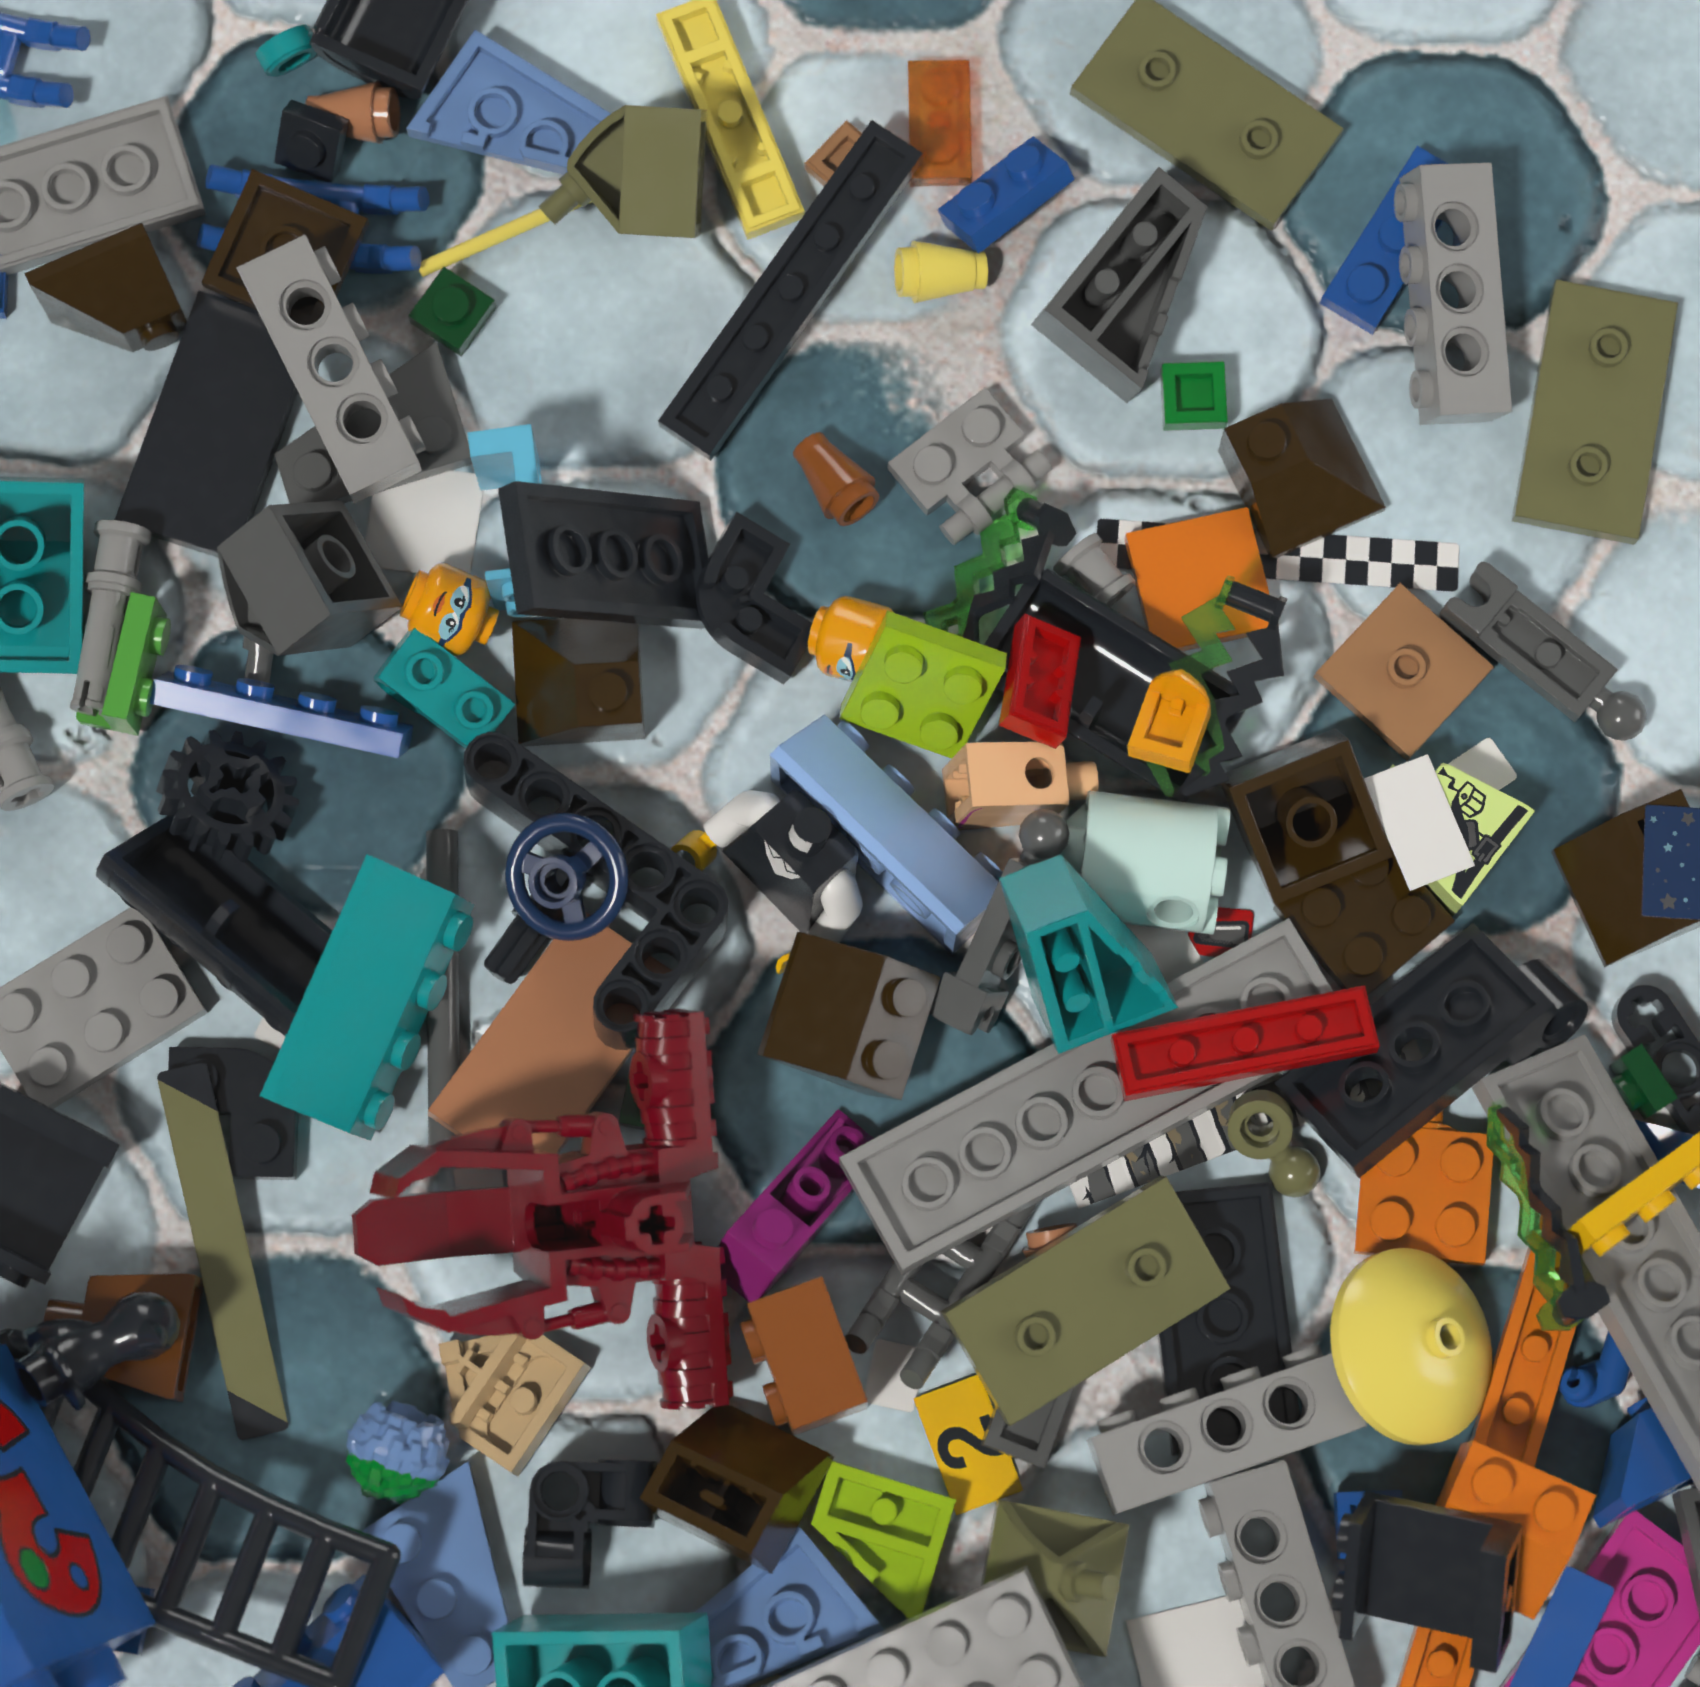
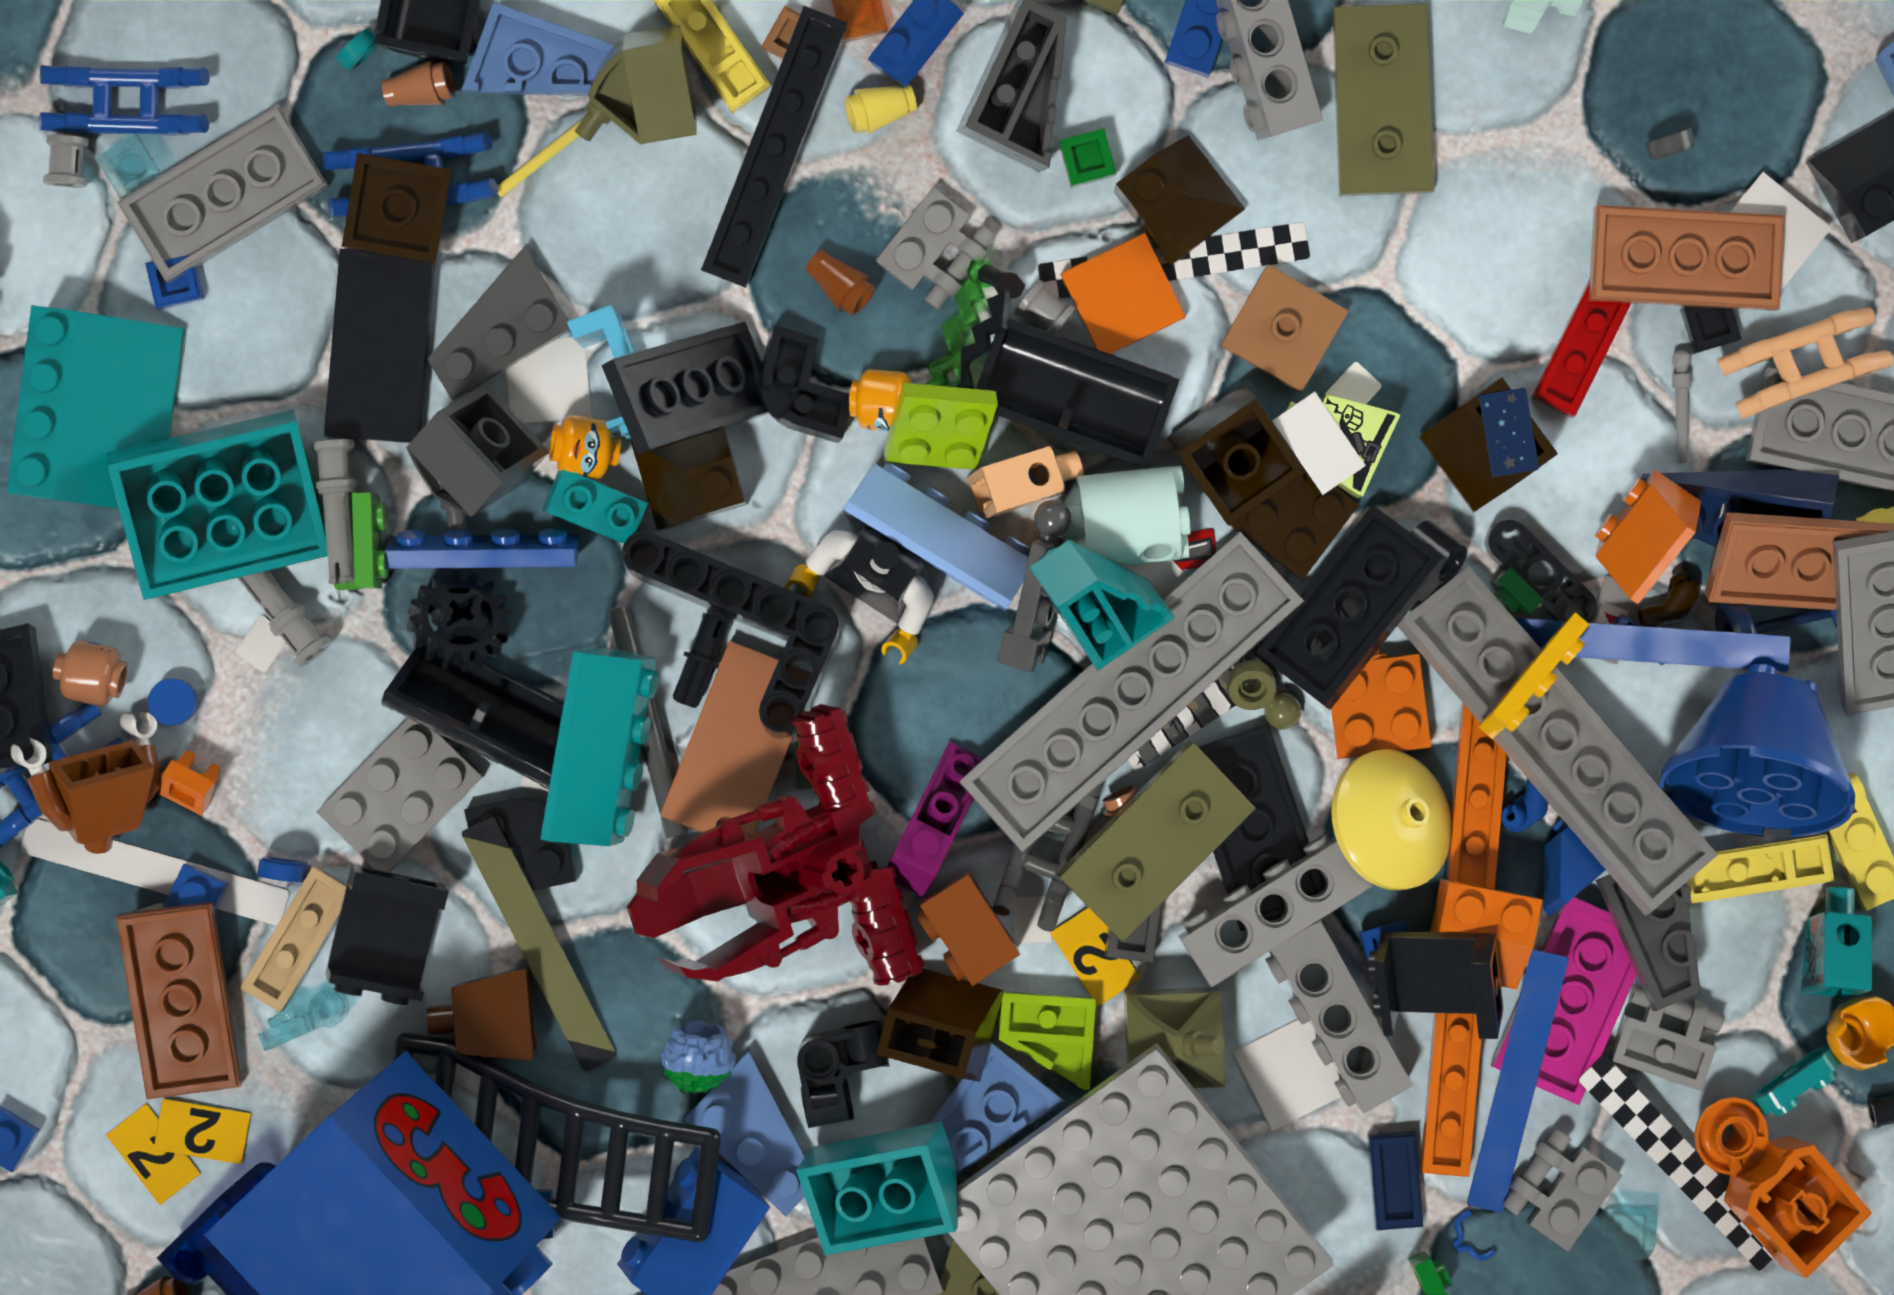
camera: 10 degrees left, 10 degrees up
black animal [8,1291,180,1411] -> none
dark brown slope [24,223,187,352] -> none
light grey brick [236,235,426,504] -> none
black plate [274,99,349,183] -> none
dark green plate [408,267,497,356] -> none
tan slope [438,1334,591,1477] -> none
dark blue piece [505,813,629,941] -> none
dark brown slope [757,932,941,1100] -> none
red plate [999,614,1081,749] -> none
red tile [1110,985,1380,1102] -> none
light orange plate [1127,669,1211,774] -> none
piece [1145,575,1287,797] -> none
dark grey plate [1439,562,1647,741] -> none
piece [1486,1104,1611,1331] -> none

